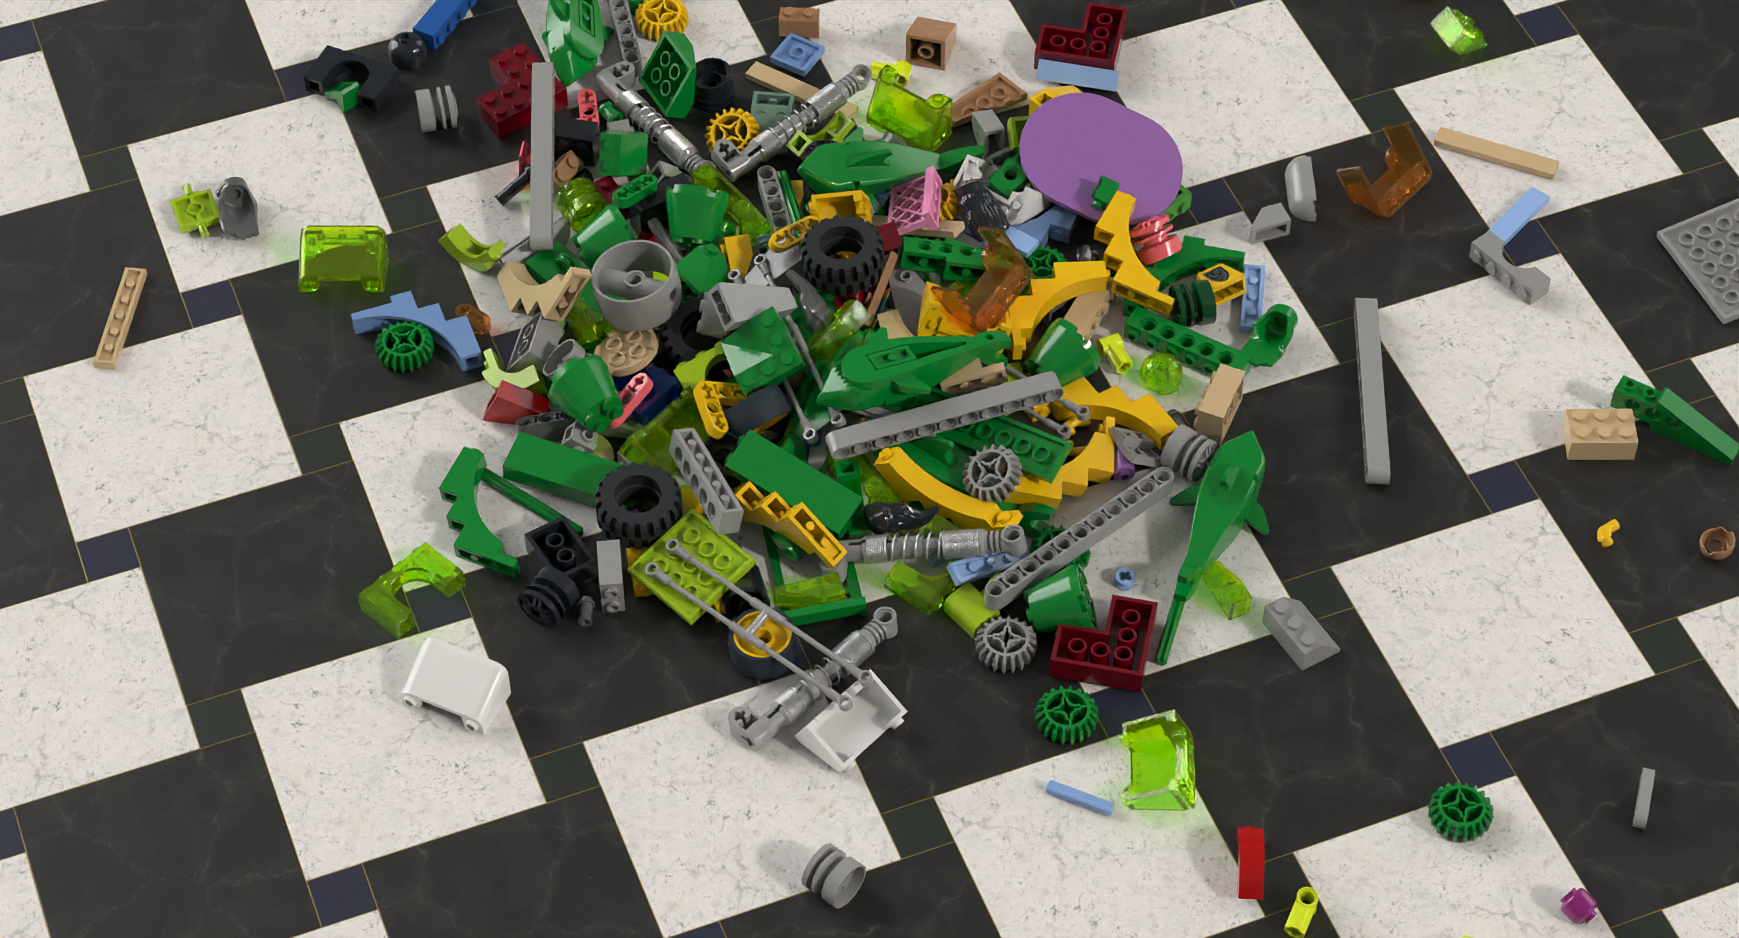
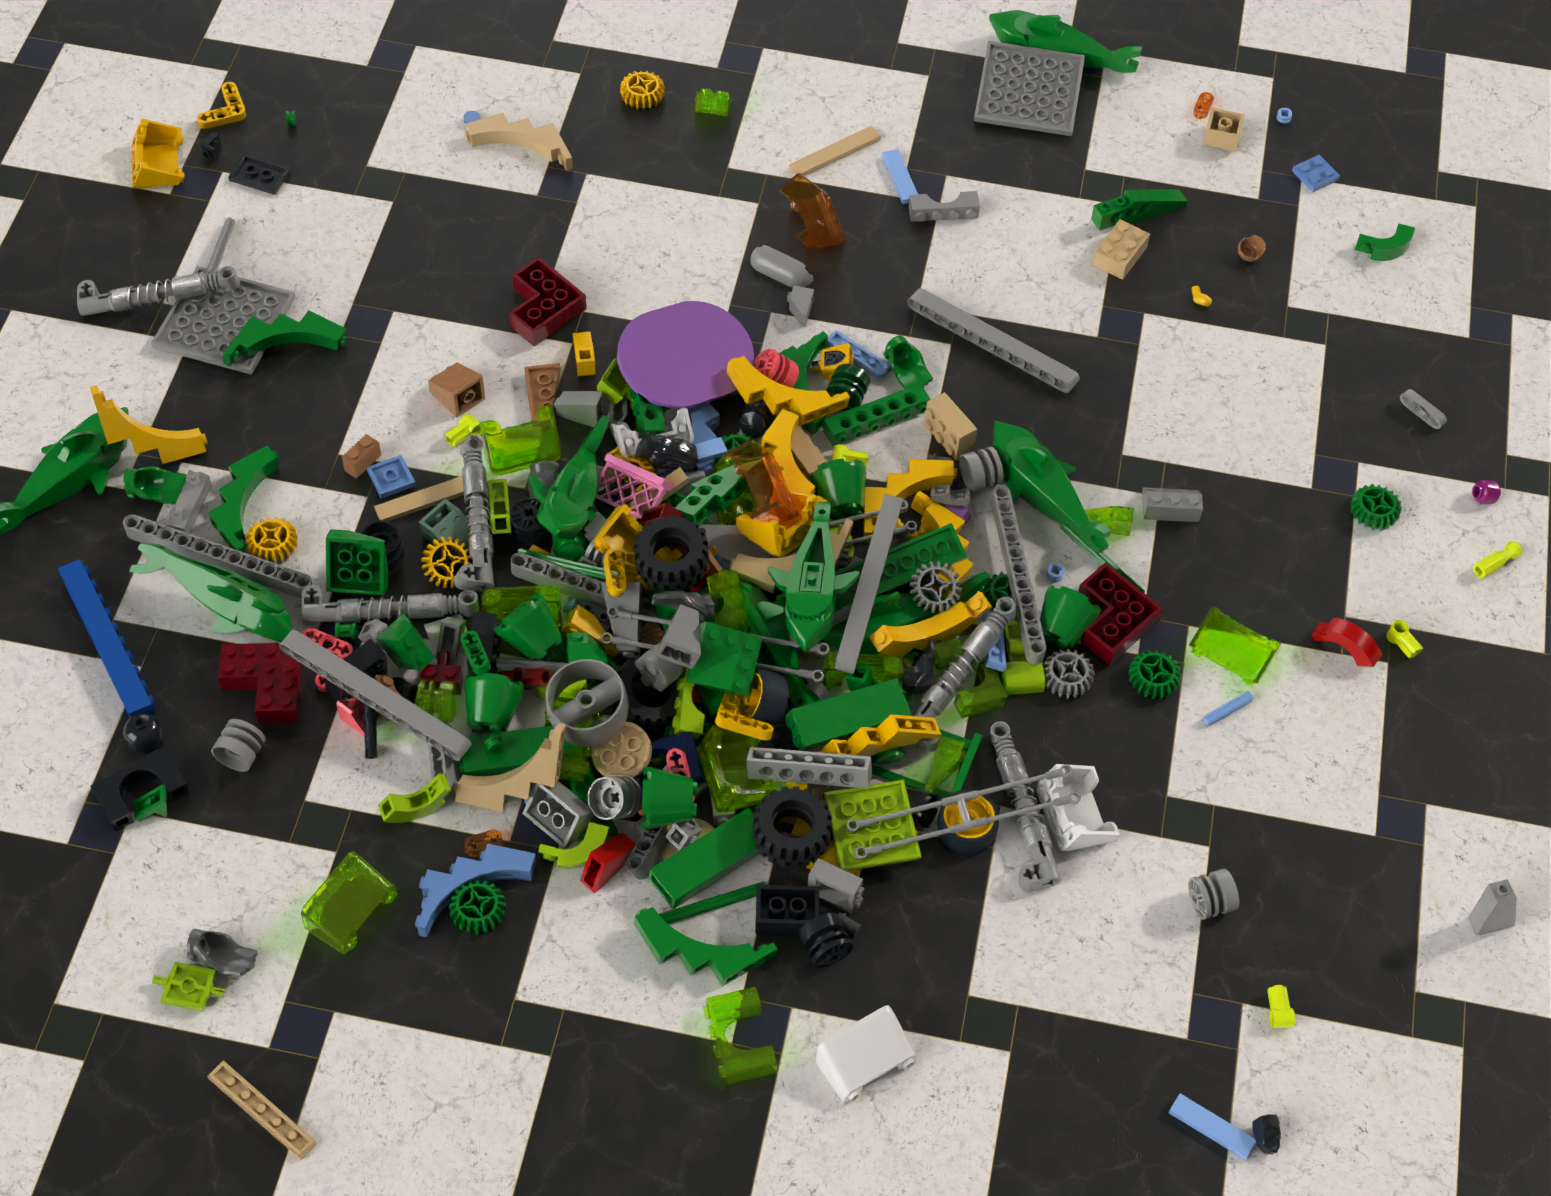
camera: 60 degrees left, 5 degrees up
light blue tile [1036,59,1119,92] -> none
green brick [1091,175,1120,211] -> none
clear neon green cylinder [1139,352,1183,395] -> none

